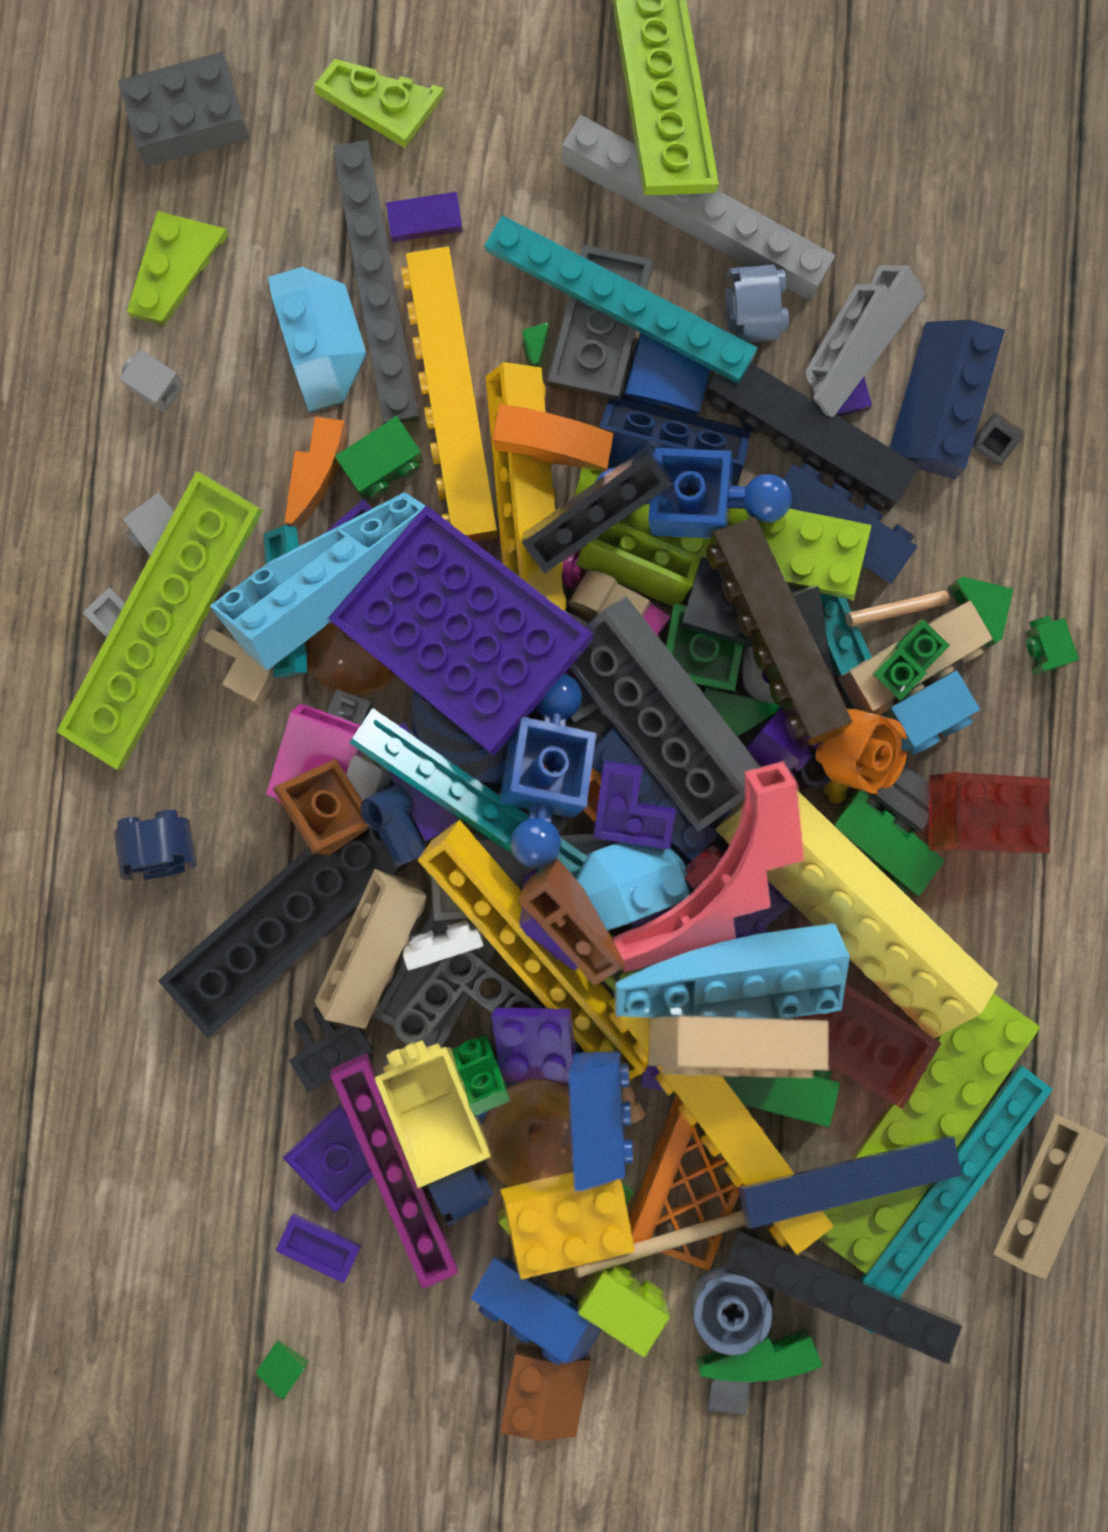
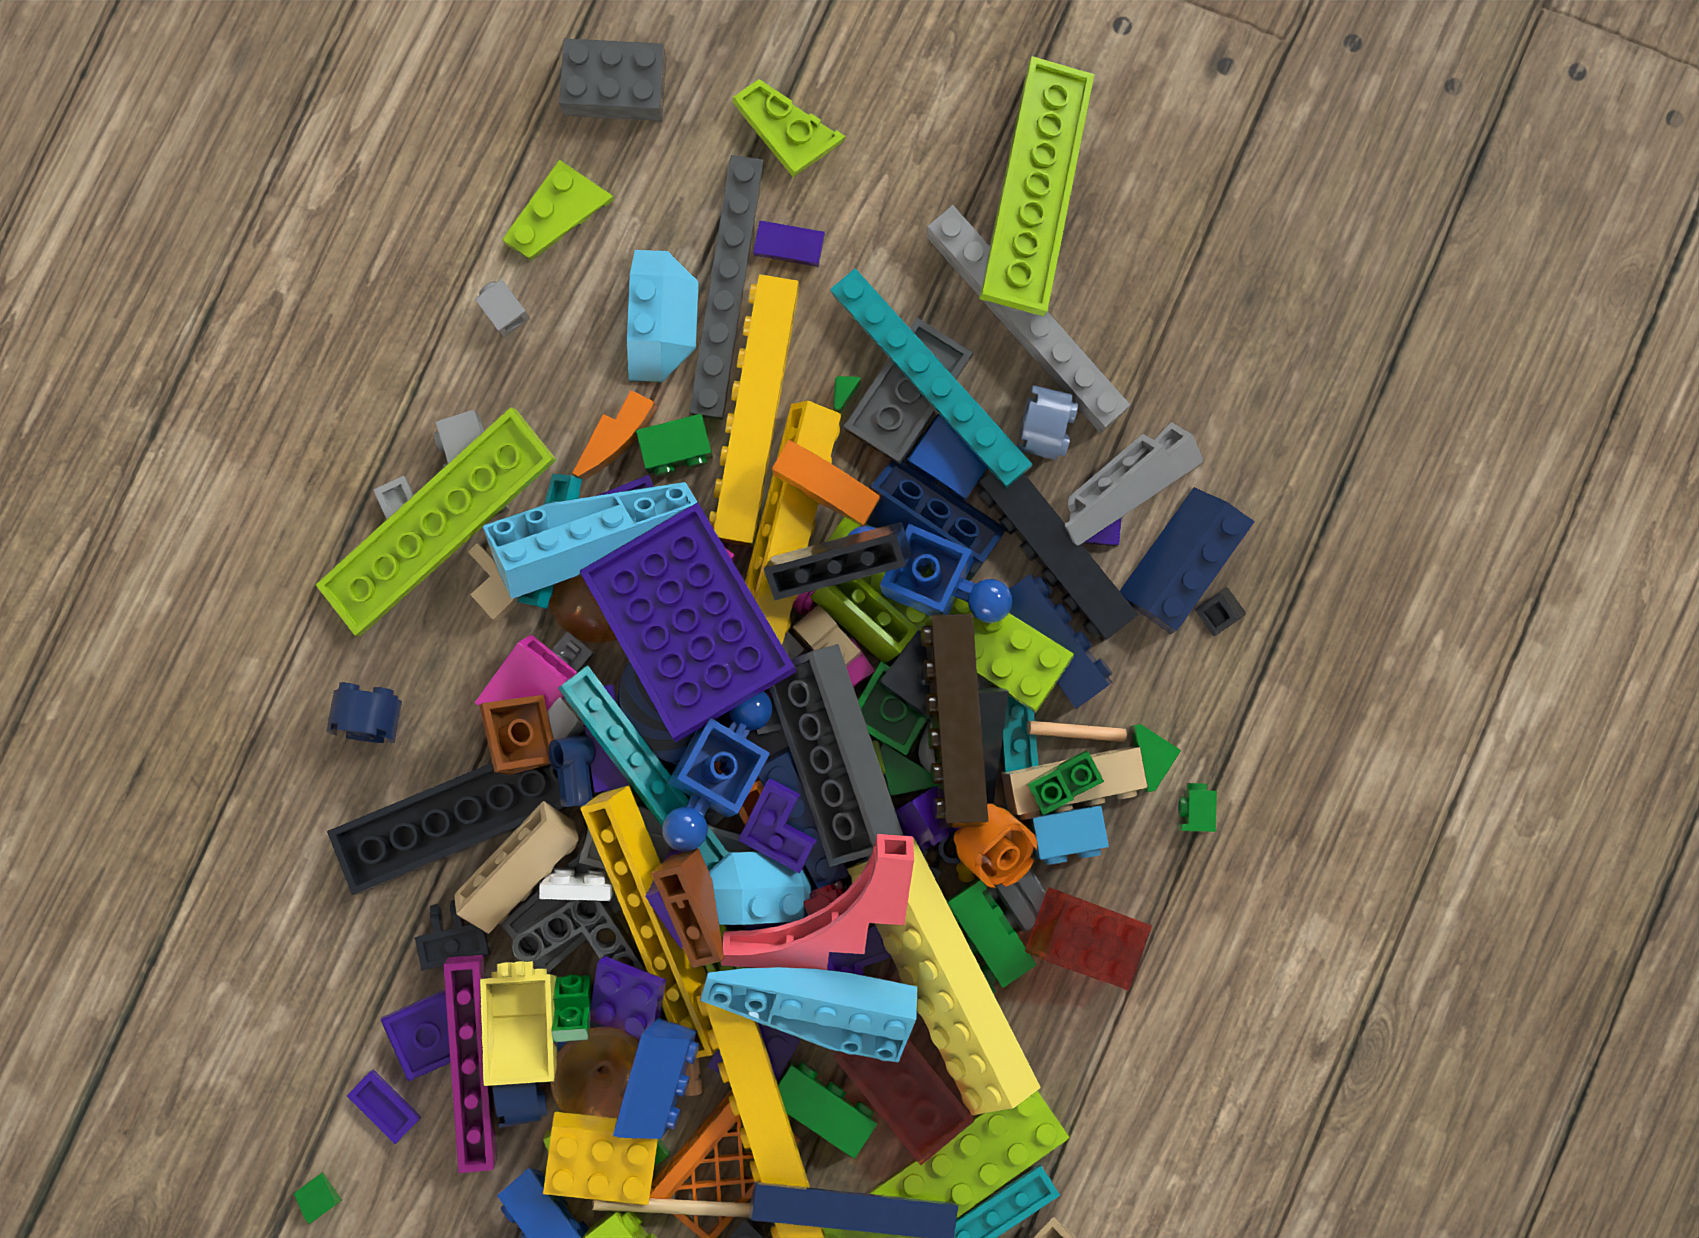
camera: 20 degrees right, 0 degrees up
tan brick [649,1016,828,1078] -> none

